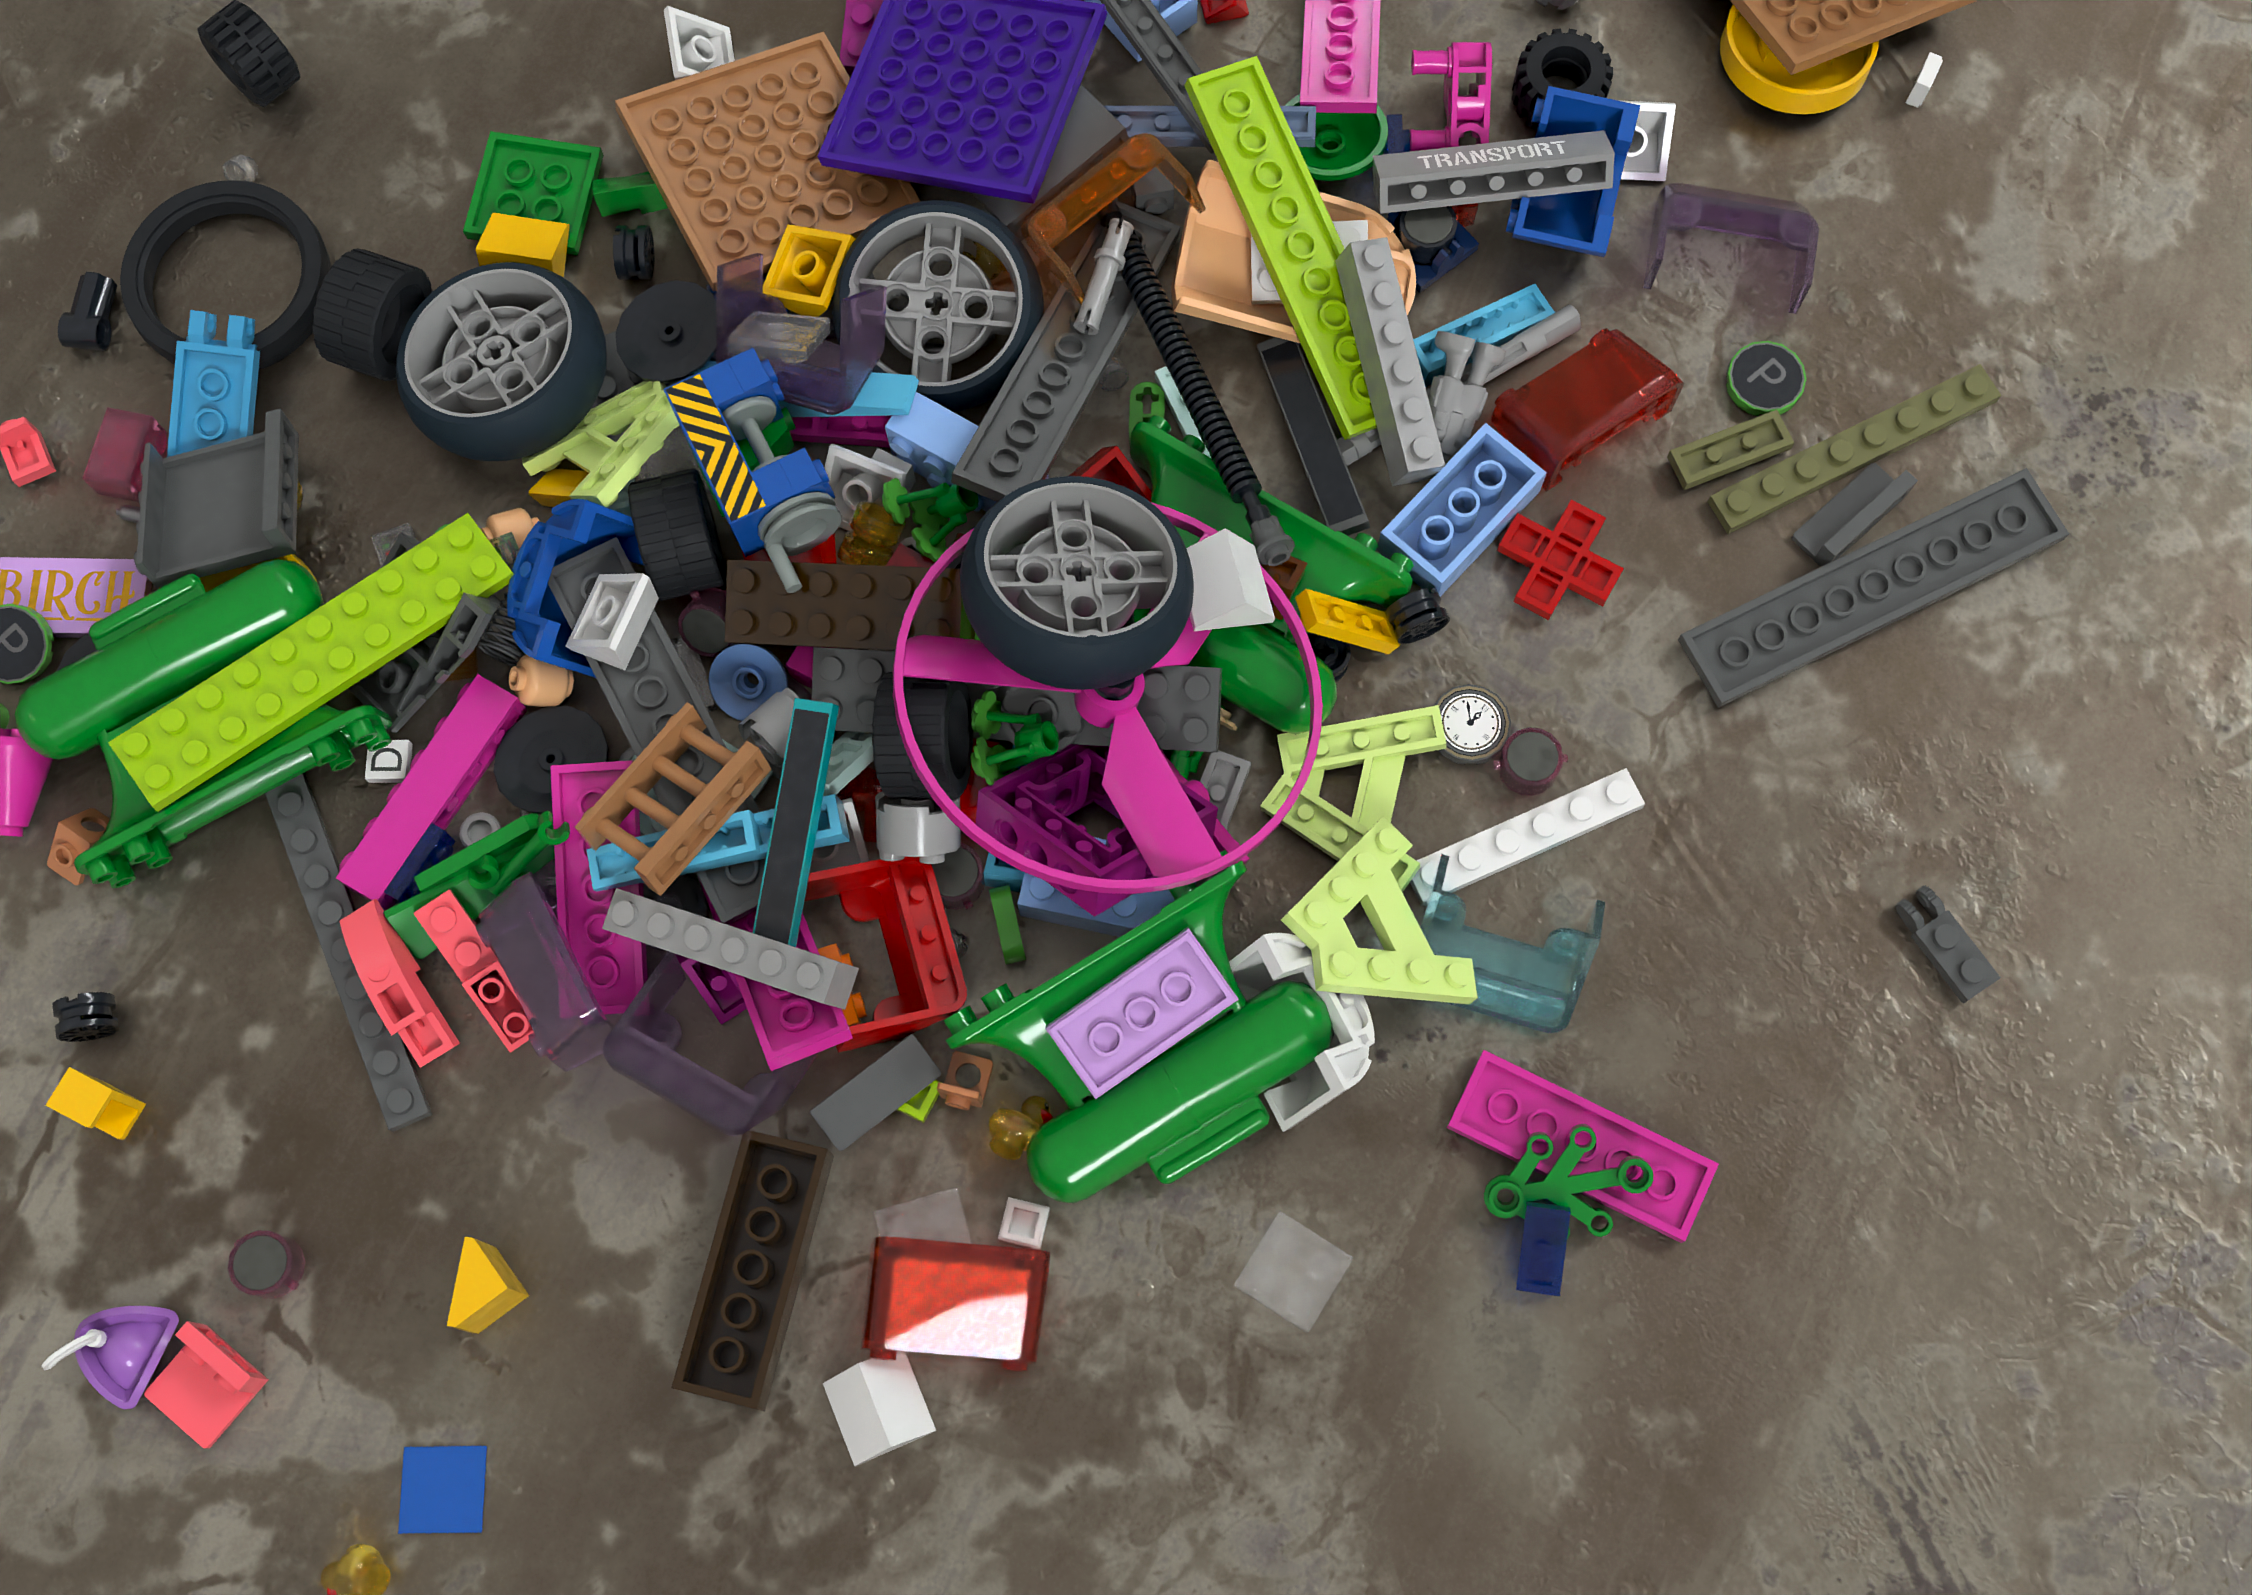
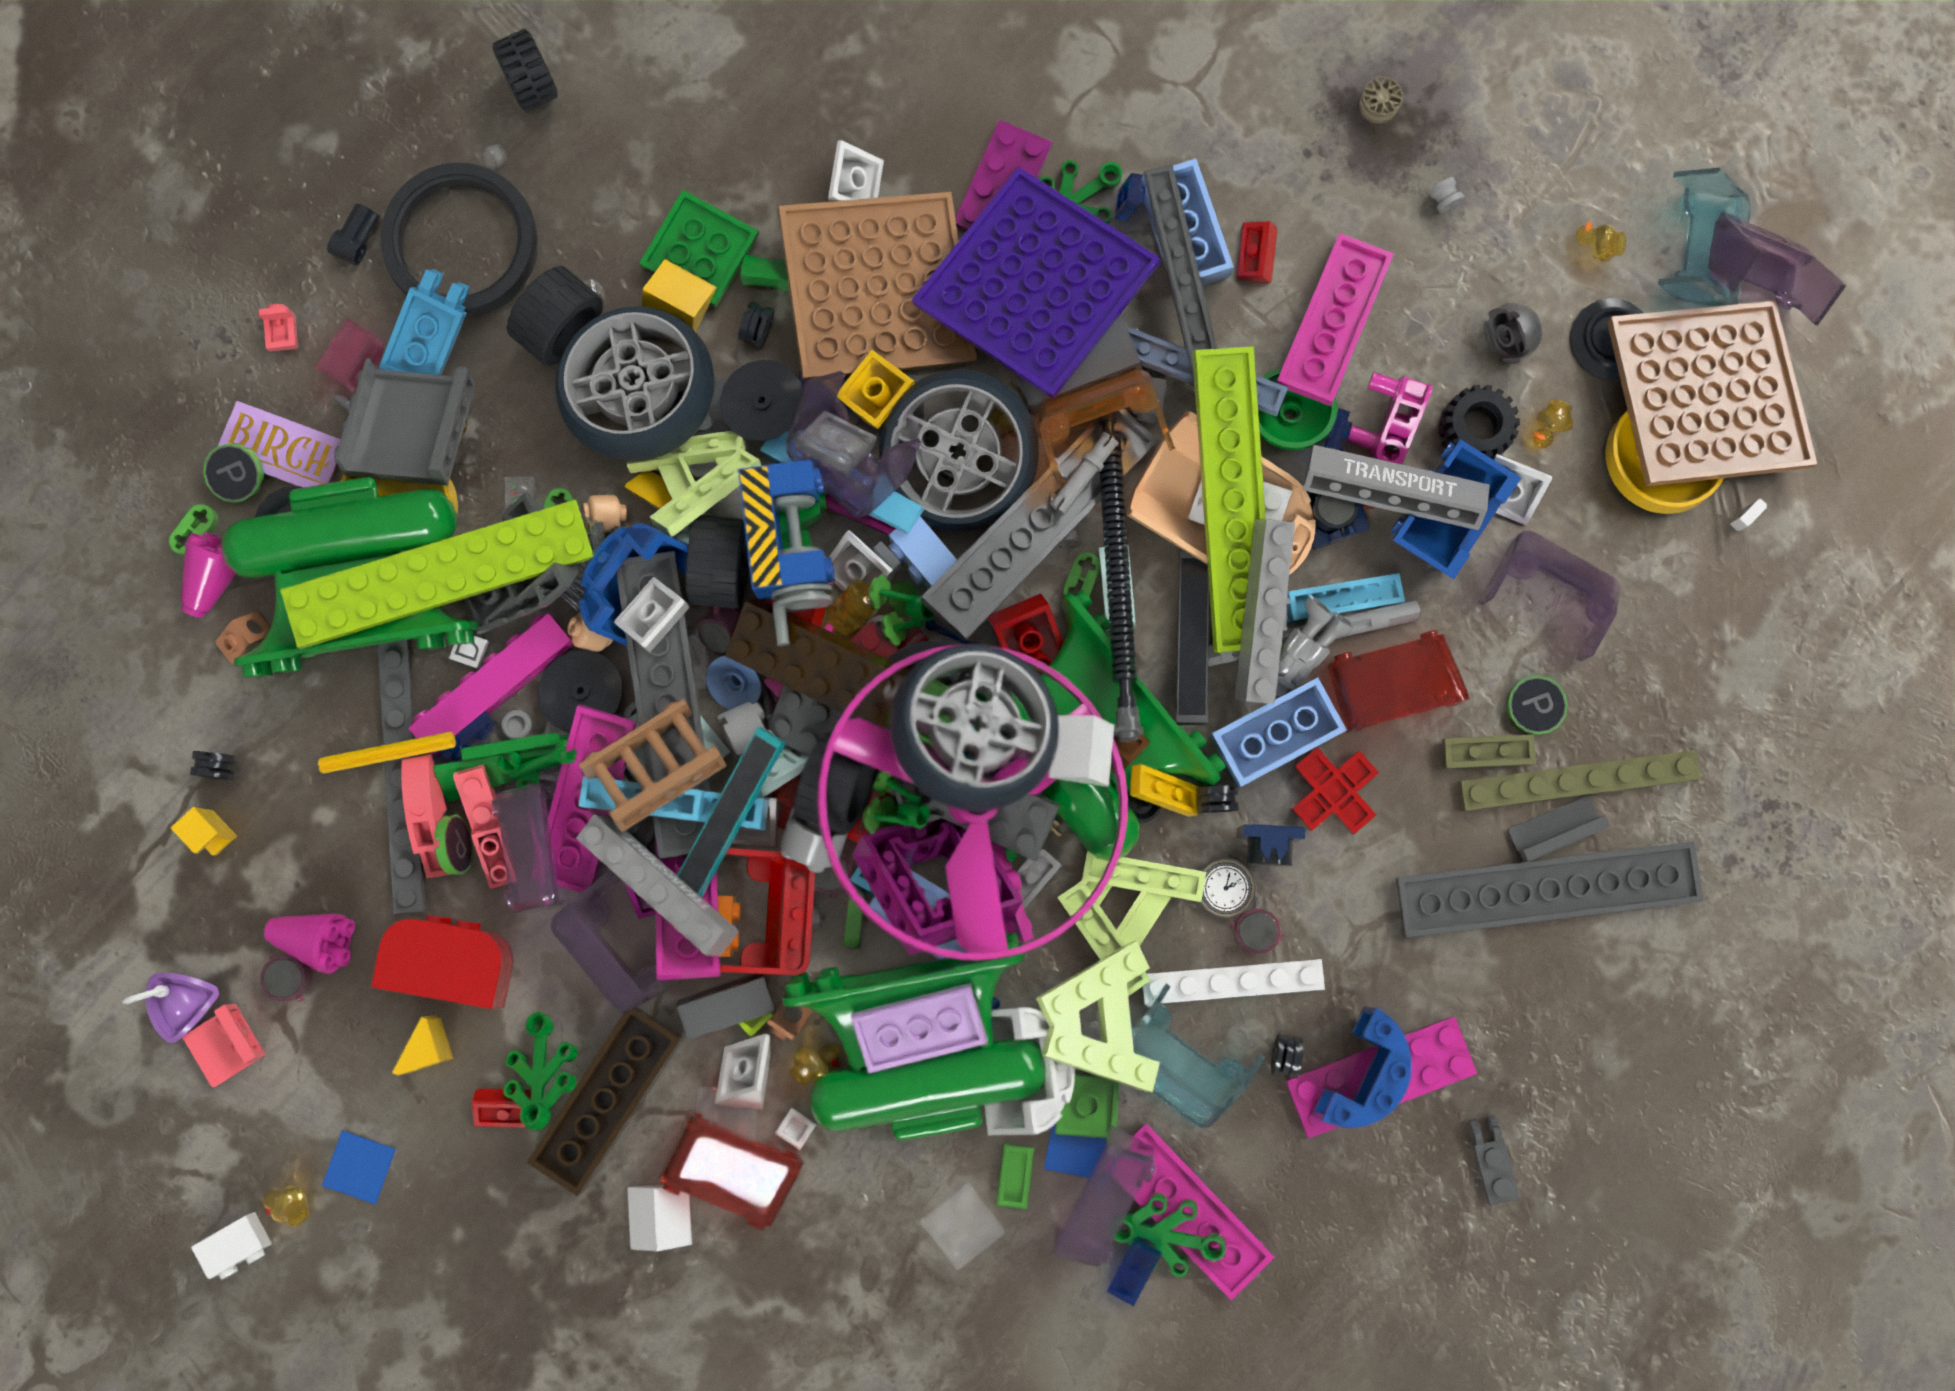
camera: 15 degrees right, 10 degrees up
none -> dark pink cone [264,914,355,974]
none -> yellow axle [318,732,456,774]
none -> red brick [371,915,513,1009]
none -> tile [434,814,473,875]
none -> red slope [472,1089,531,1128]
none -> green plant [503,1012,578,1131]
none -> white slope [715,1034,771,1110]
none -> bright green tile [997,1143,1034,1209]
none -> blue sticker [1044,1123,1108,1180]
none -> clear purple windscreen [1052,1124,1157,1267]
none -> bright green tile [1055,1074,1120,1139]
none -> dark blue piece [1237,824,1305,866]
none -> black wheel [1271,1033,1304,1079]
none -> dark pink plate [1285,1016,1477,1138]
none -> blue cylinder [1311,1006,1412,1128]
none -> clear yellow animal [1533,399,1573,449]

